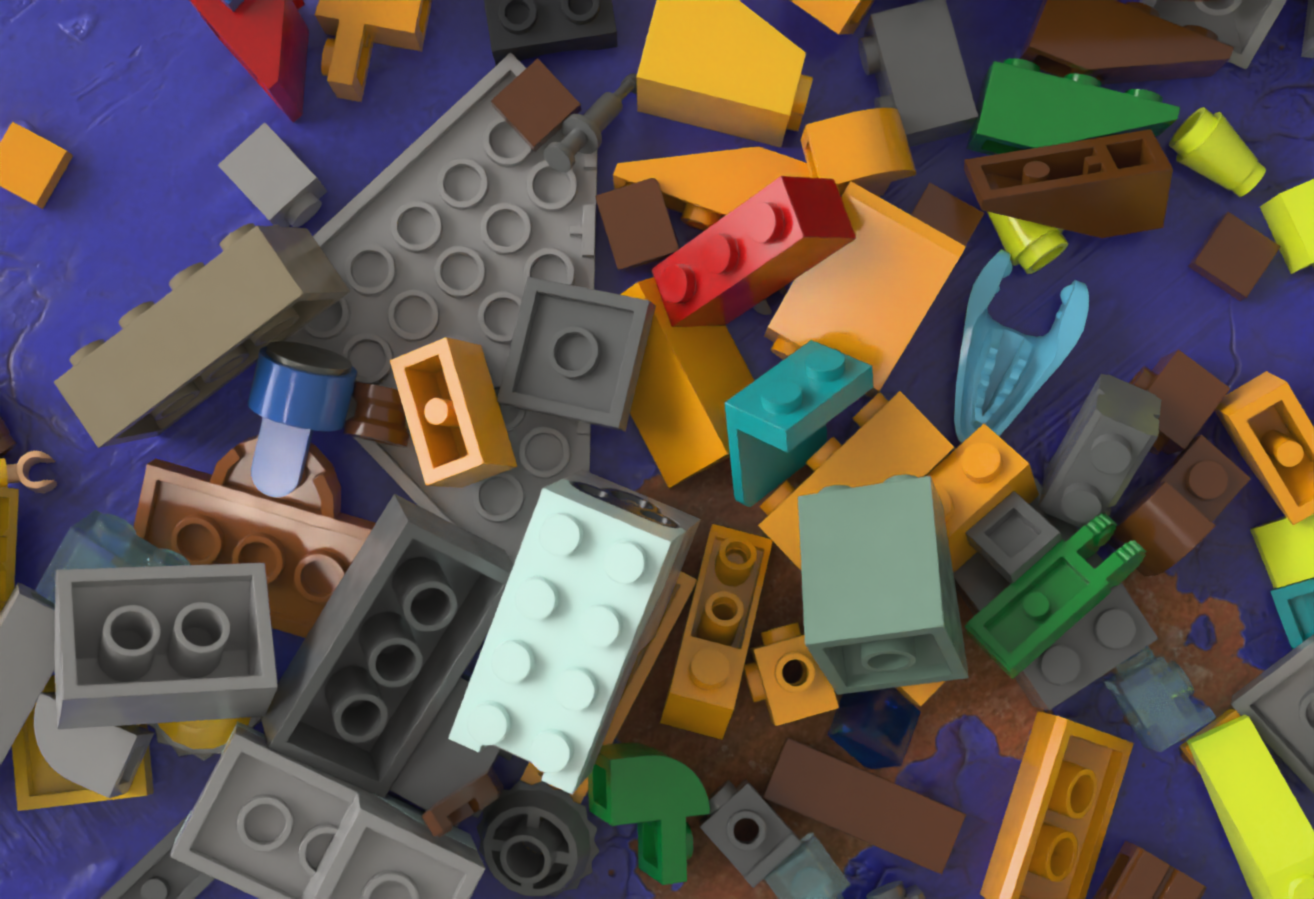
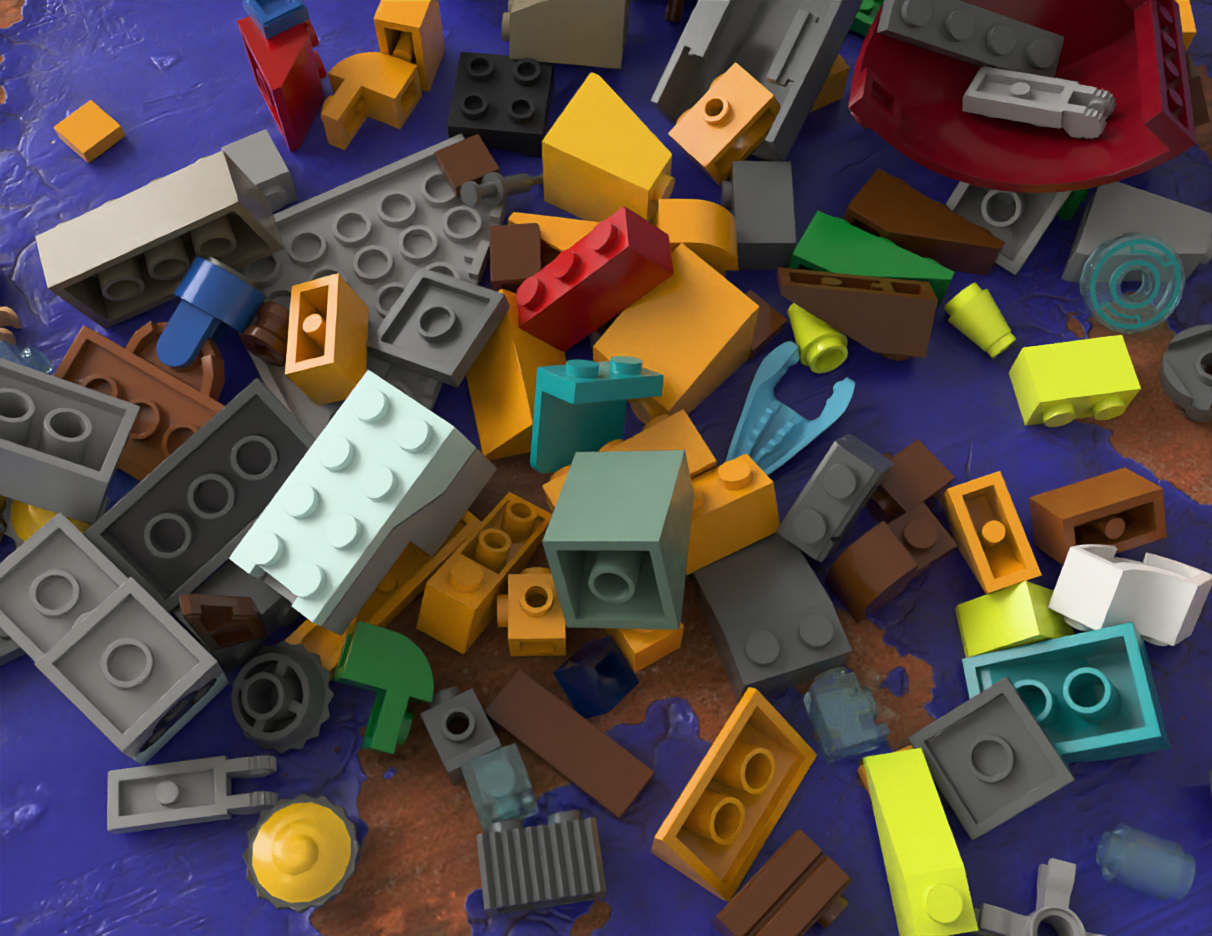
camera: 15 degrees right, 20 degrees down
green hinge [964,513,1146,680] -> none
dark grey tile [966,491,1061,584] -> none
reddish brown tile [1188,212,1281,301] -> none

